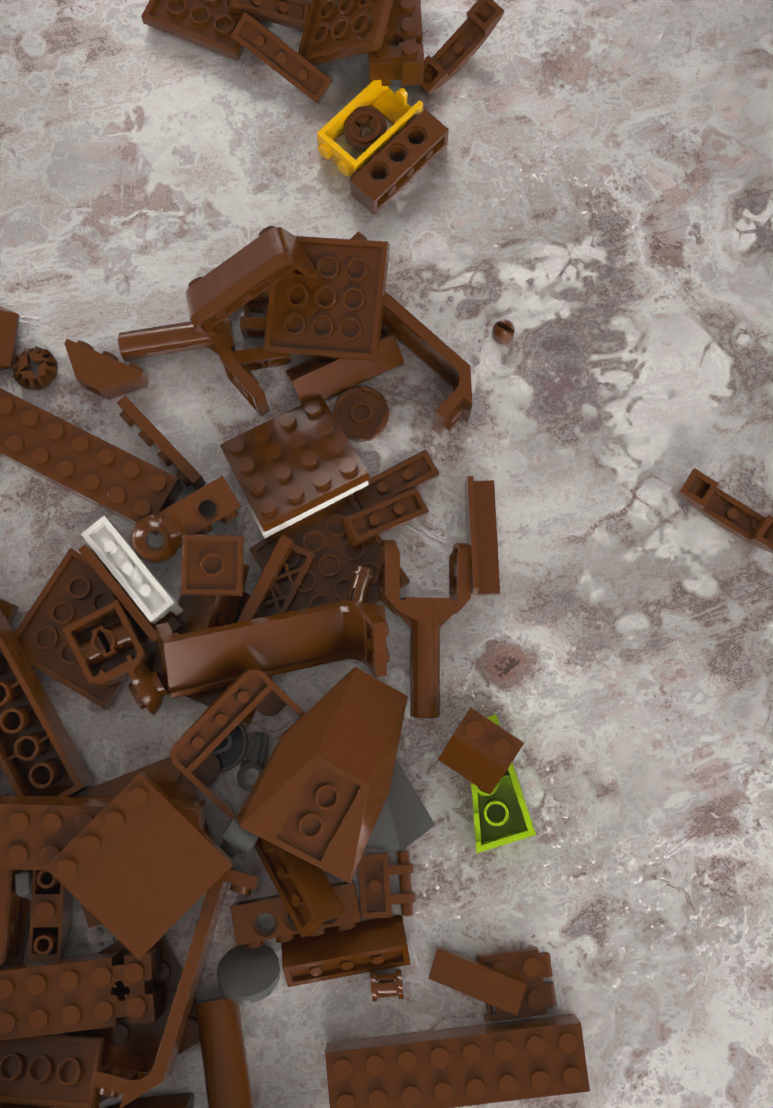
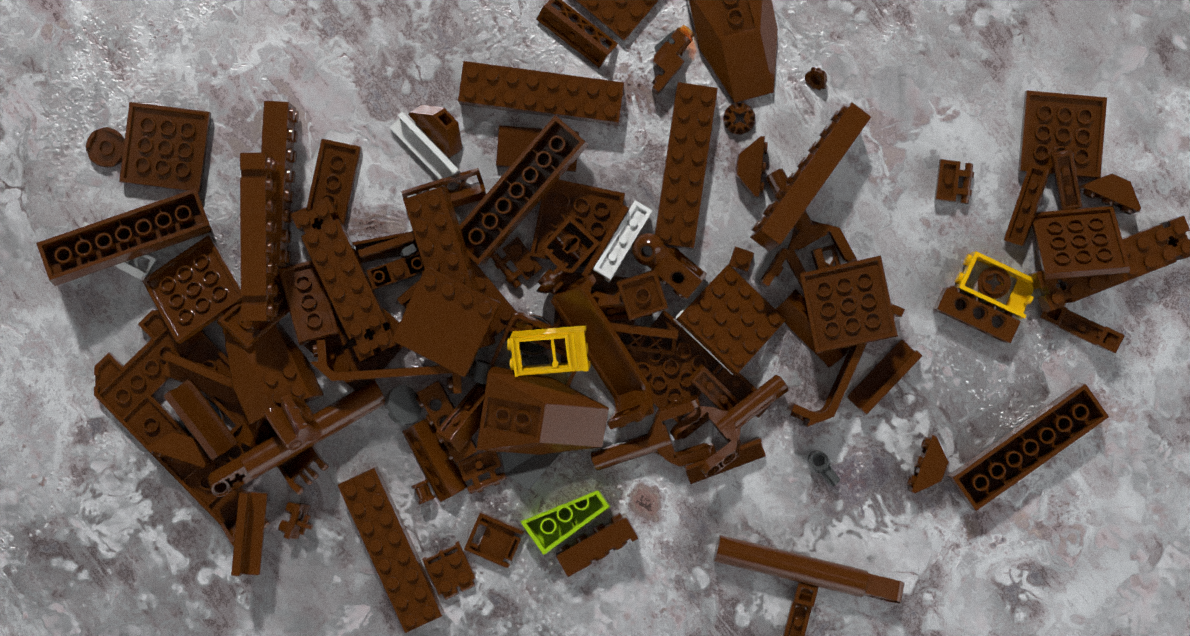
camera: 75 degrees right, 10 degrees up
reddish brown plate [117,396,206,490] -> none
reddish brown windscreen [186,226,320,340] -> none
reddish brown tile [333,386,389,442] -> none
reddish brown pin [346,565,375,603] -> none
reddish brown tile [428,946,528,1016] -> none
reddish brown slope [438,707,524,795] -> none
reddish brown hinge [492,319,515,344] -> none
none -> reddish brown container [464,512,524,568]
none -> reddish brown plate [491,236,543,289]
none -> yellow door [507,325,591,377]
none -> reddish brown wedge [556,513,639,577]
none -> reddish brown piece [670,375,789,478]
none -> reddish brown piece [713,535,905,604]
none -> reddish brown plate [729,246,754,272]
none -> reddish brown brick [750,102,871,252]
none -> reddish brown animal [805,67,827,91]
none -> dark grey axle [808,450,840,487]
none -> reddish brown panel [847,340,922,414]
none -> reddish brown slope [907,434,949,493]
none -> reddish brown plate [934,159,974,204]
none -> reddish brown brick [948,383,1109,511]

